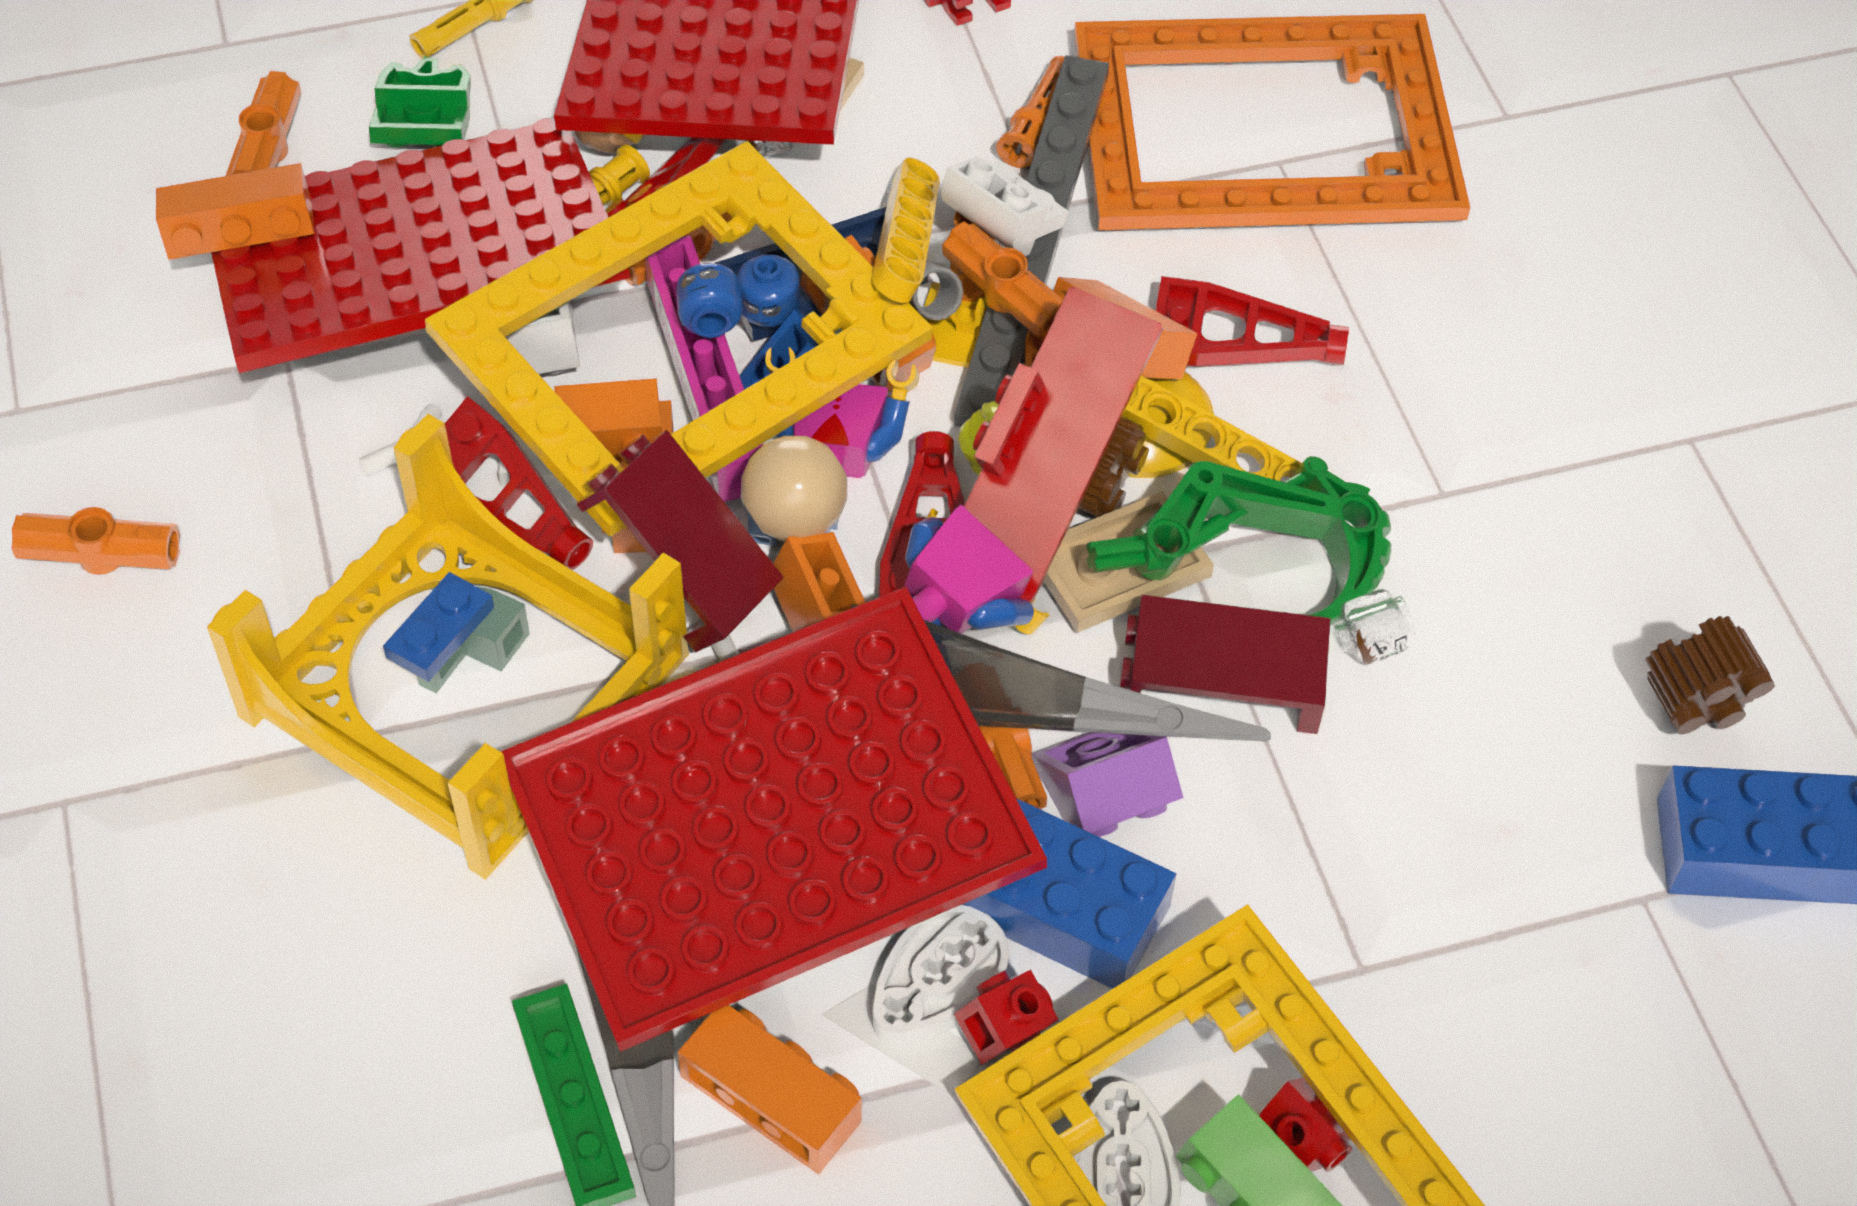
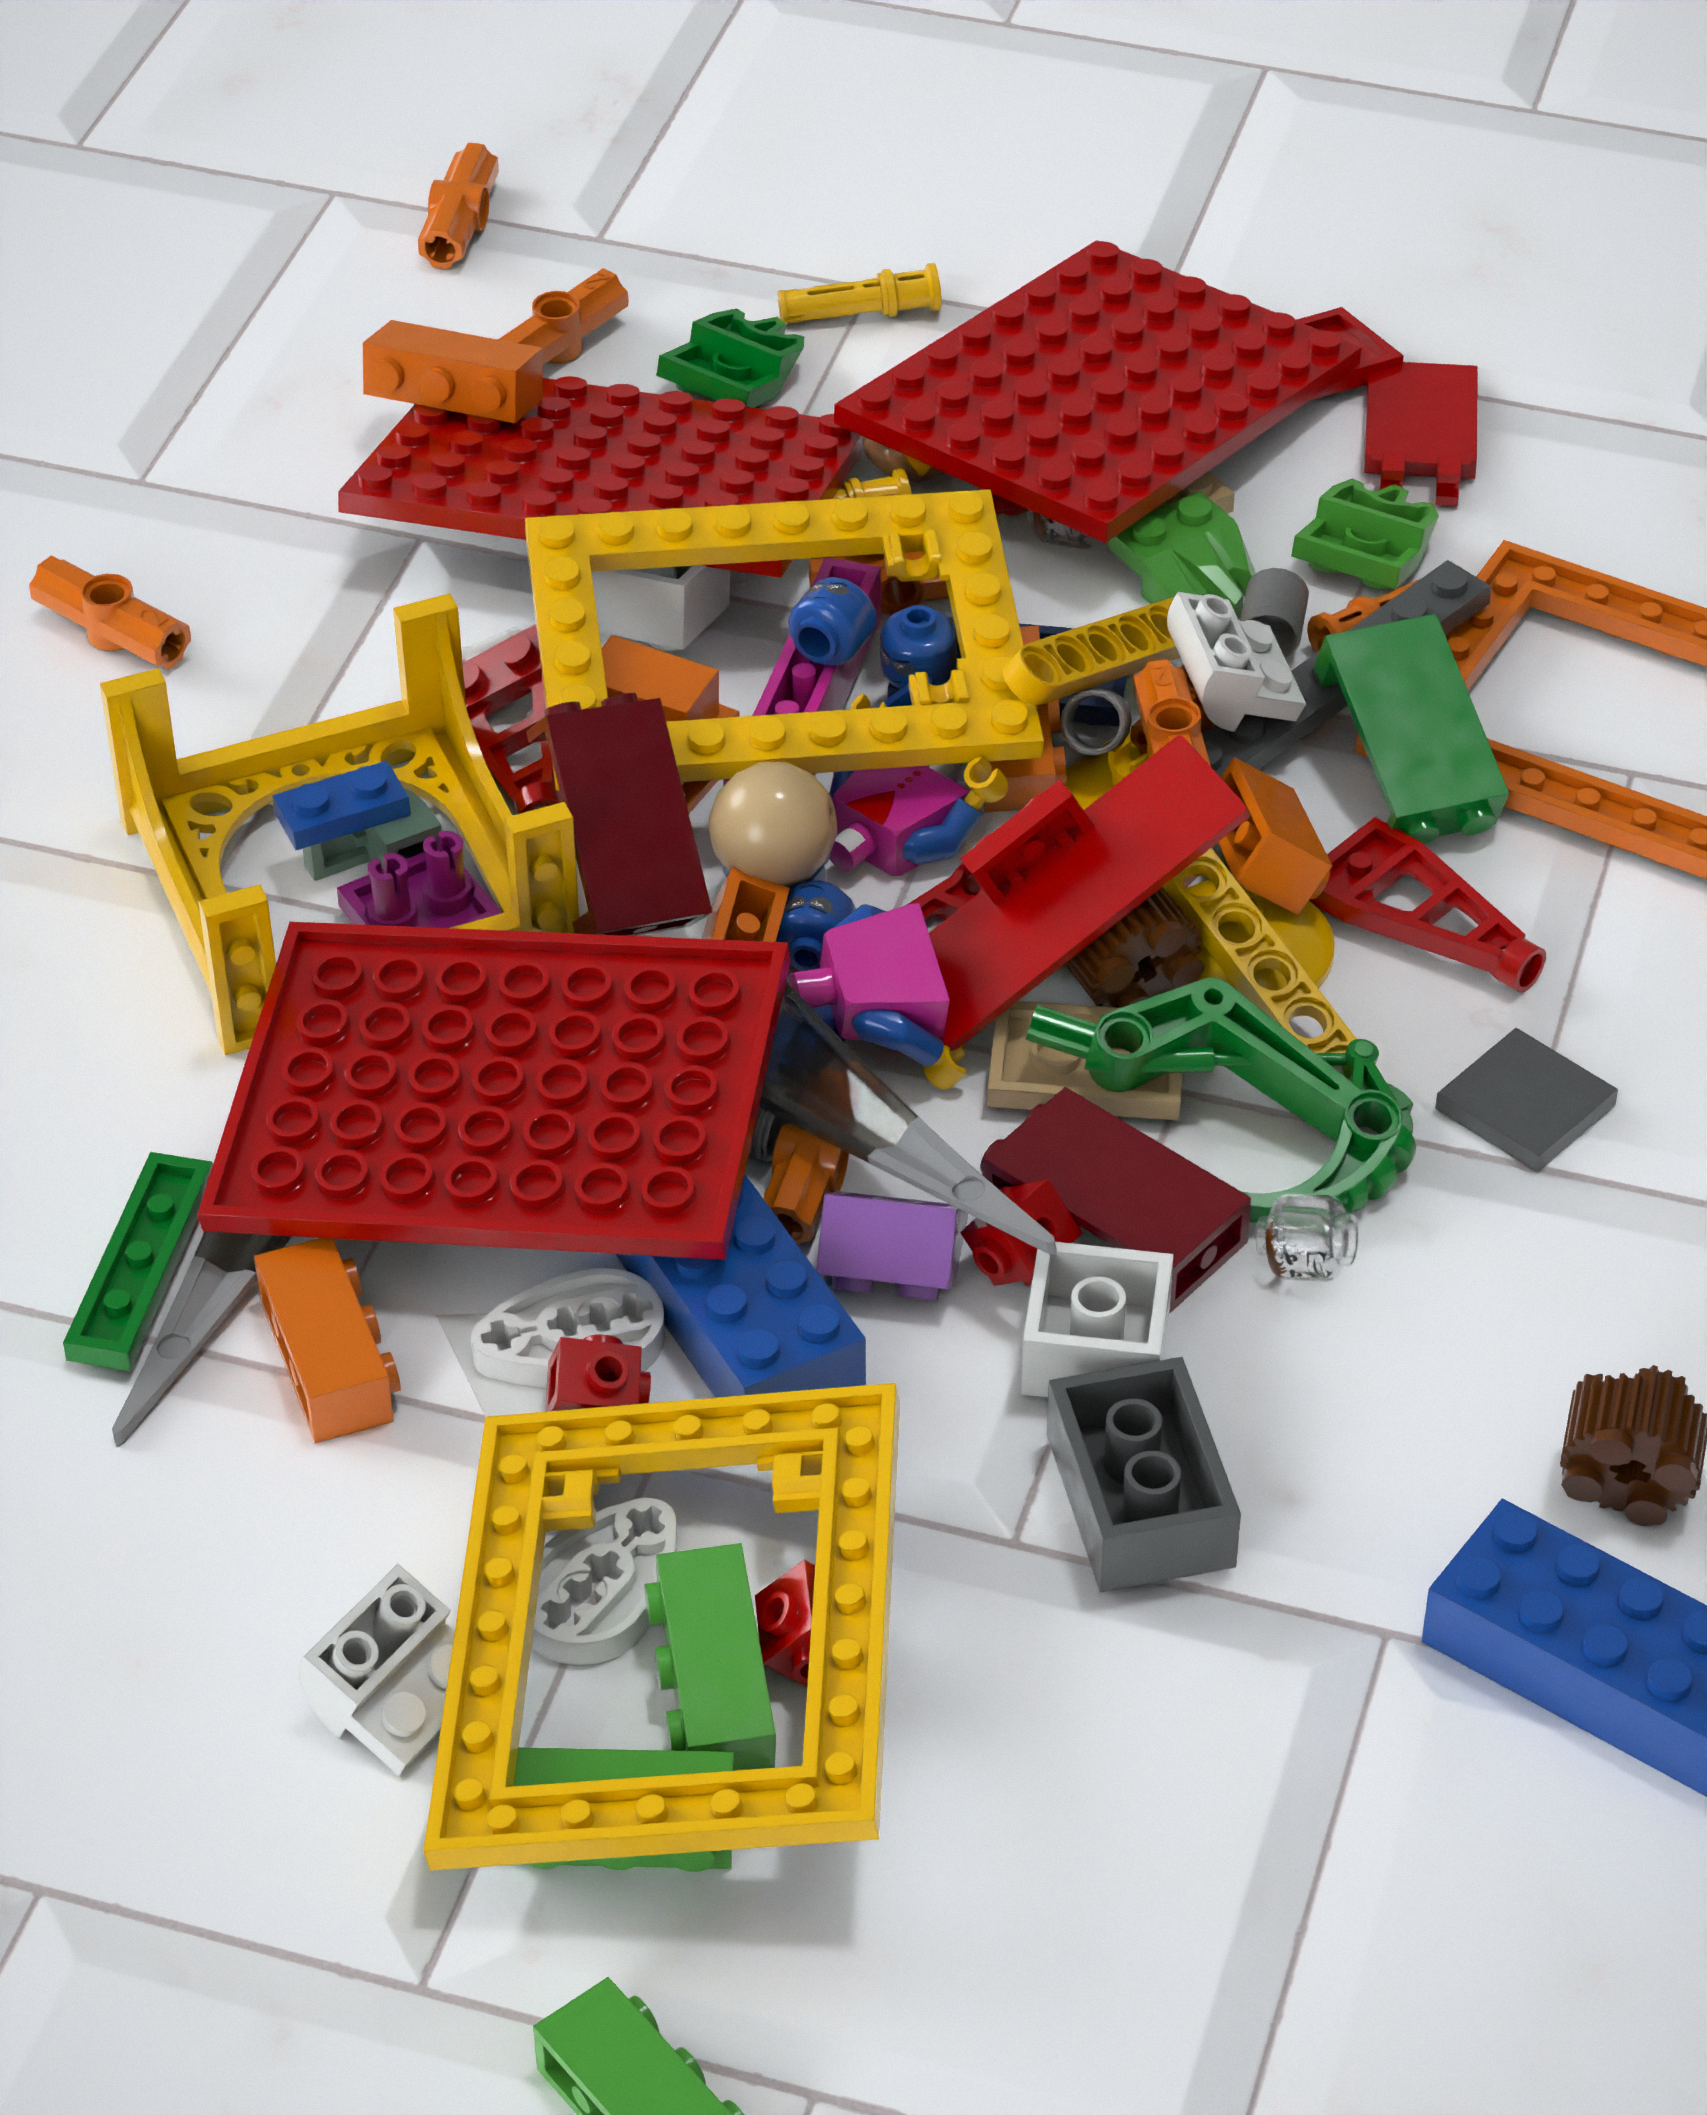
camera: 35 degrees right, 10 degrees down
none -> magenta plate [337,831,502,928]
none -> orange piece [418,143,499,269]
none -> blue head [776,880,856,971]
none -> red brick [960,1179,1083,1286]
none -> white brick [1021,1242,1173,1397]
none -> dark grey brick [1046,1356,1241,1592]
none -> bright green plate [1108,491,1256,620]
none -> light grey piece [1240,567,1309,658]
none -> bright green plate [1291,478,1439,590]
none -> green panel [1314,613,1509,845]
none -> dark grey tile [1435,1027,1618,1172]

